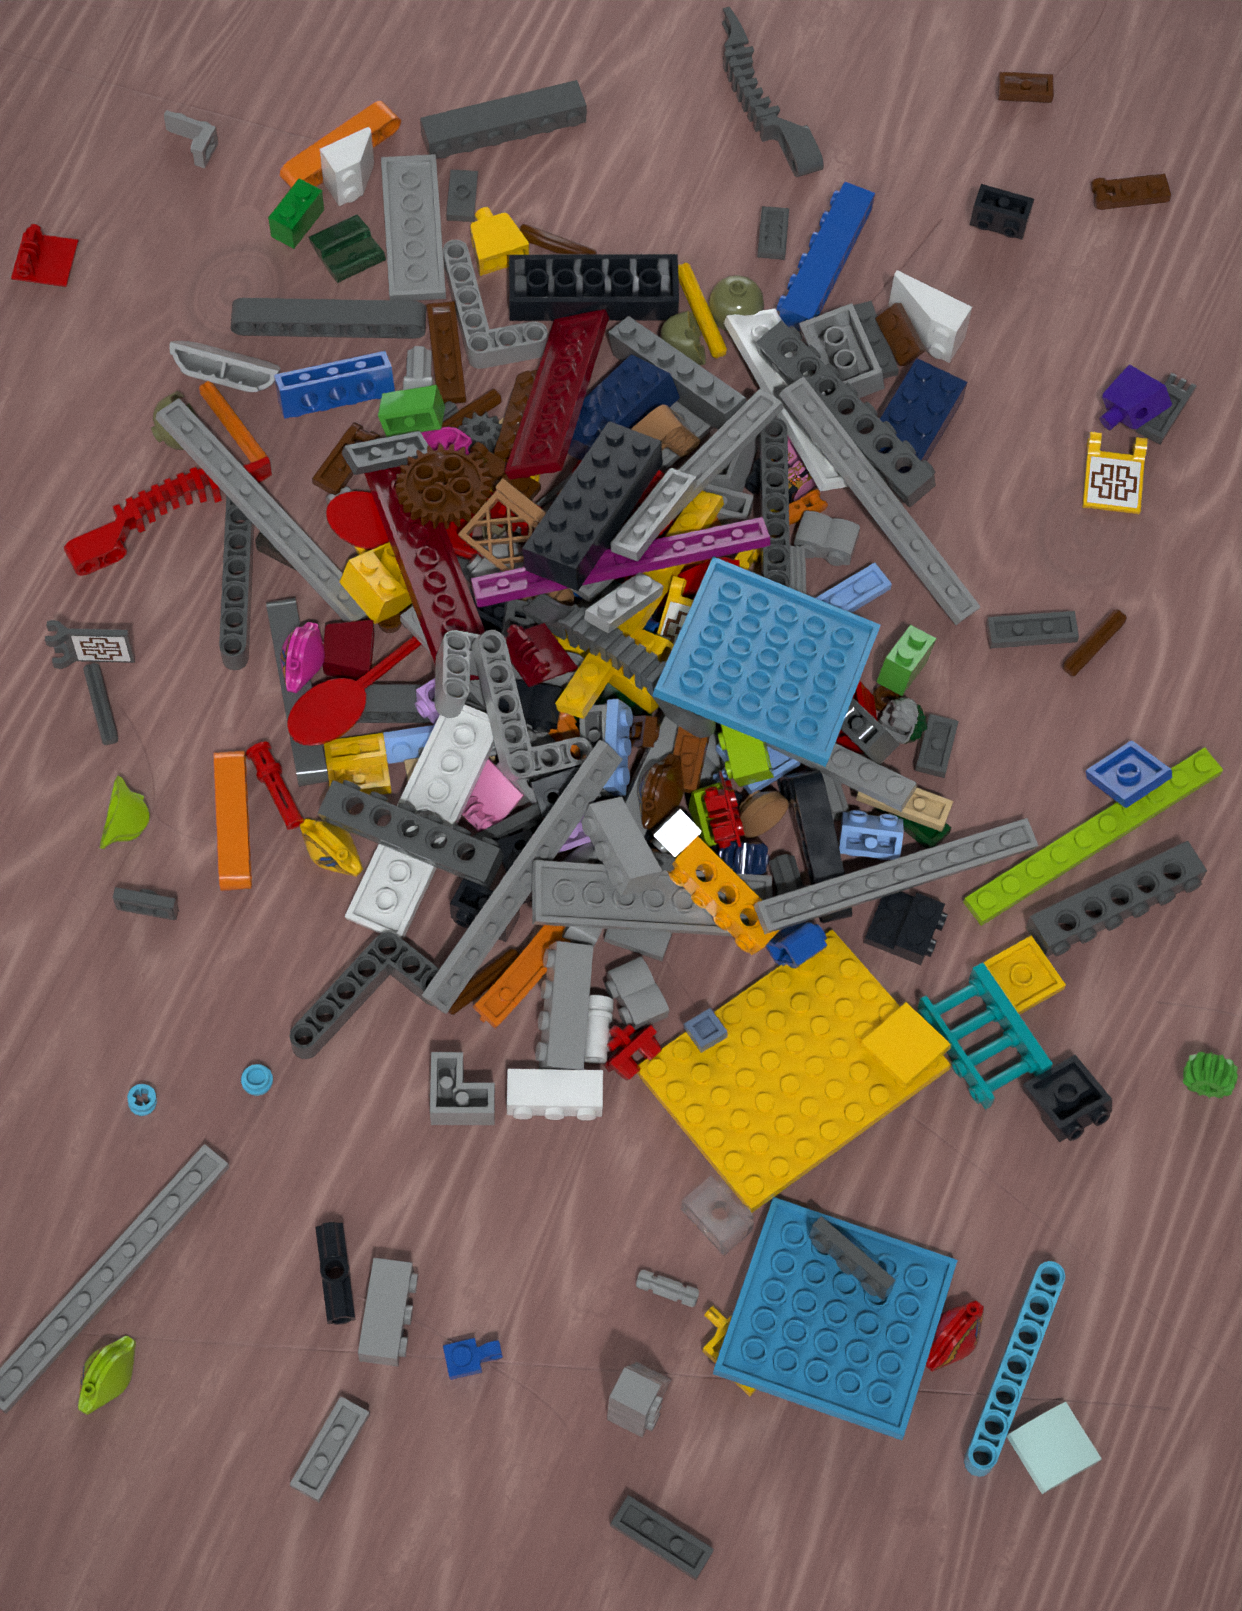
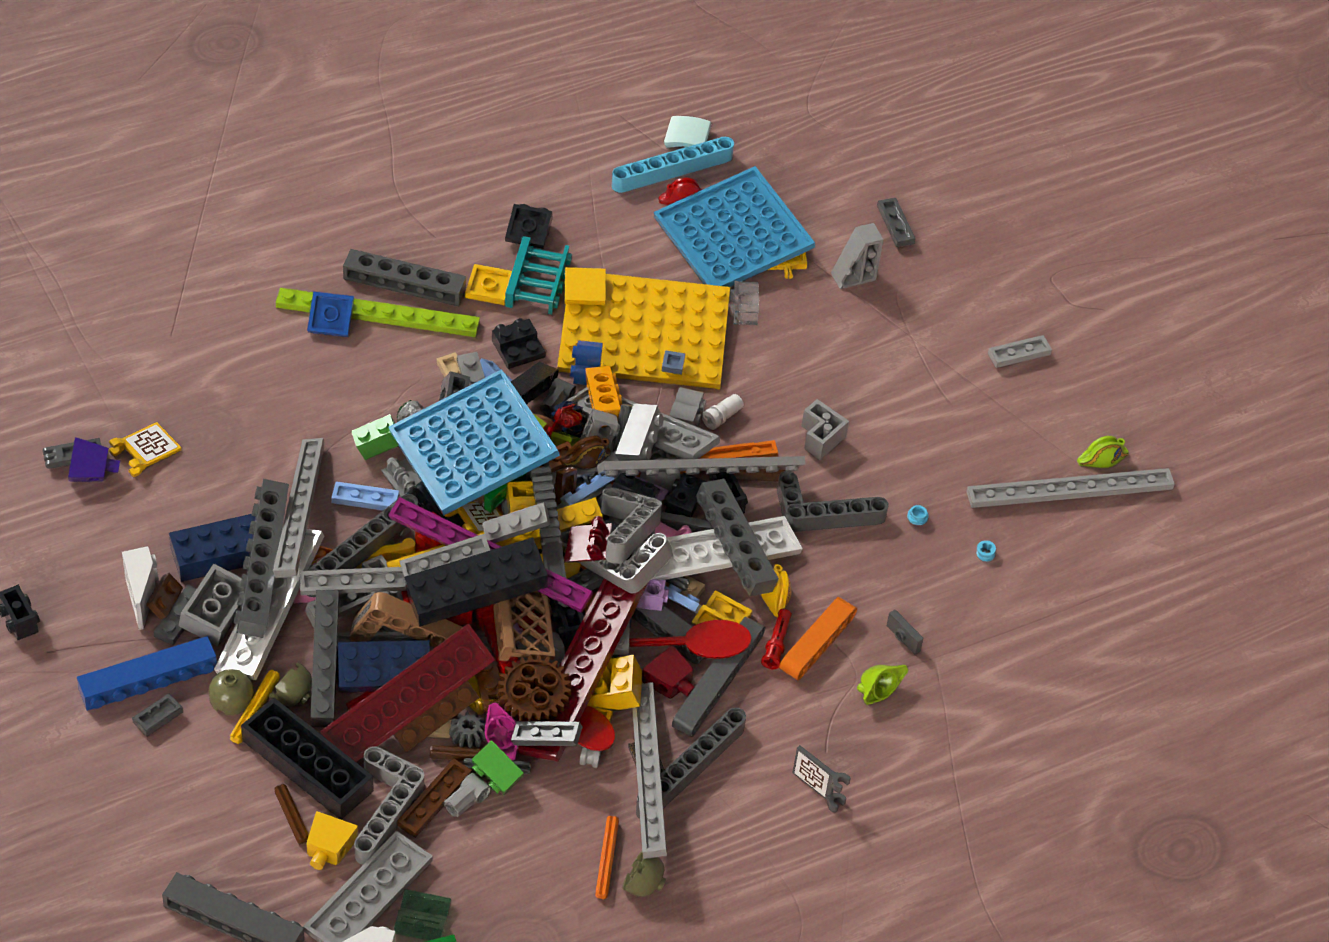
camera: 140 degrees left, 15 degrees down
red piece [64,456,272,576] -> none
dark grey axle [83,663,118,745] -> none
light grey brick [170,341,281,392] -> none
dark grey beam [230,298,426,339] -> none
blue brick [274,351,395,419] -> none
dark pink hat [280,622,325,693] -> none
reddish brown plate [312,422,380,495] -> none
black piece [315,1222,356,1325] -> none
light grey brick [358,1258,418,1367] -> none
blue plate [443,1338,503,1380] -> none
dark grey plate [446,169,478,222] -> none
white brick [507,1069,603,1120] -> none
light grey brick [535,941,593,1070] -> none
red hips [603,1024,662,1081] -> none
light grey axle [636,1270,699,1307] -> none
dark grey piece [722,7,824,177] -> none
light grey plate [754,818,1039,934] -> none
light grey brick [794,511,860,566] -> none
dark grey plate [809,1217,896,1301] -> none
dark grey plate [915,714,959,778] -> none
dark grey plate [986,611,1079,649] -> none
reddish brown axle [1063,609,1127,676] -> none
bright green gear [1183,1052,1238,1099] -> none

